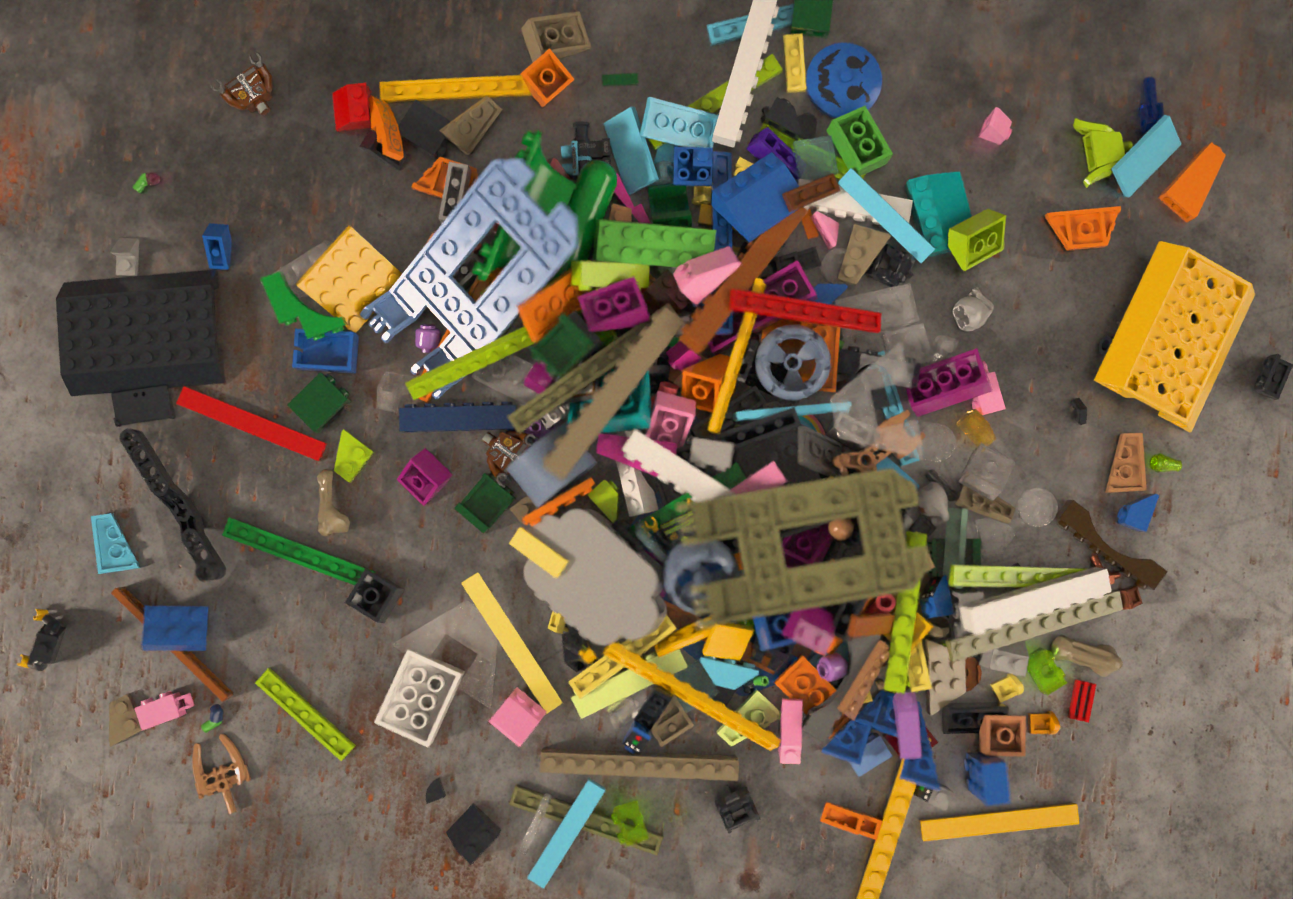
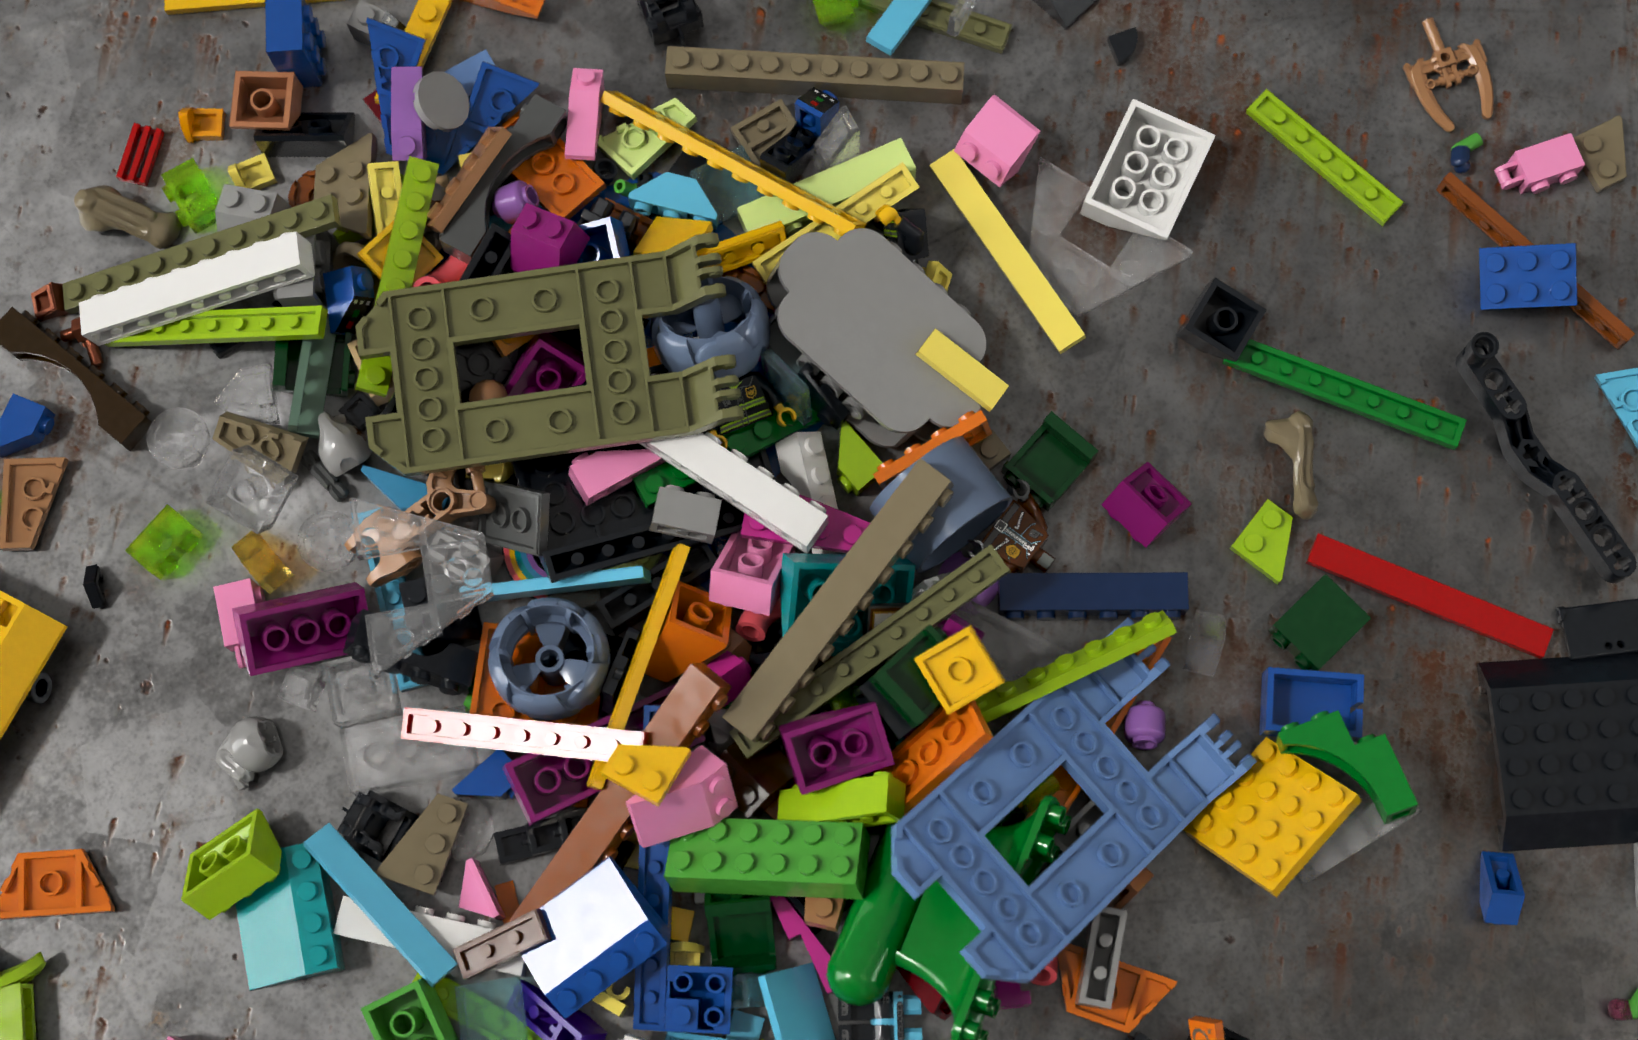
camera: 175 degrees left, 10 degrees down
dark orange tile [848,612,895,637] -> none
none -> clear neon green brick [125,504,202,580]
none -> light grey tile [413,71,470,132]
none -> black hinge [593,158,618,184]
none -> yellow wing [601,744,692,807]
none -> yellow tile [914,625,1005,715]

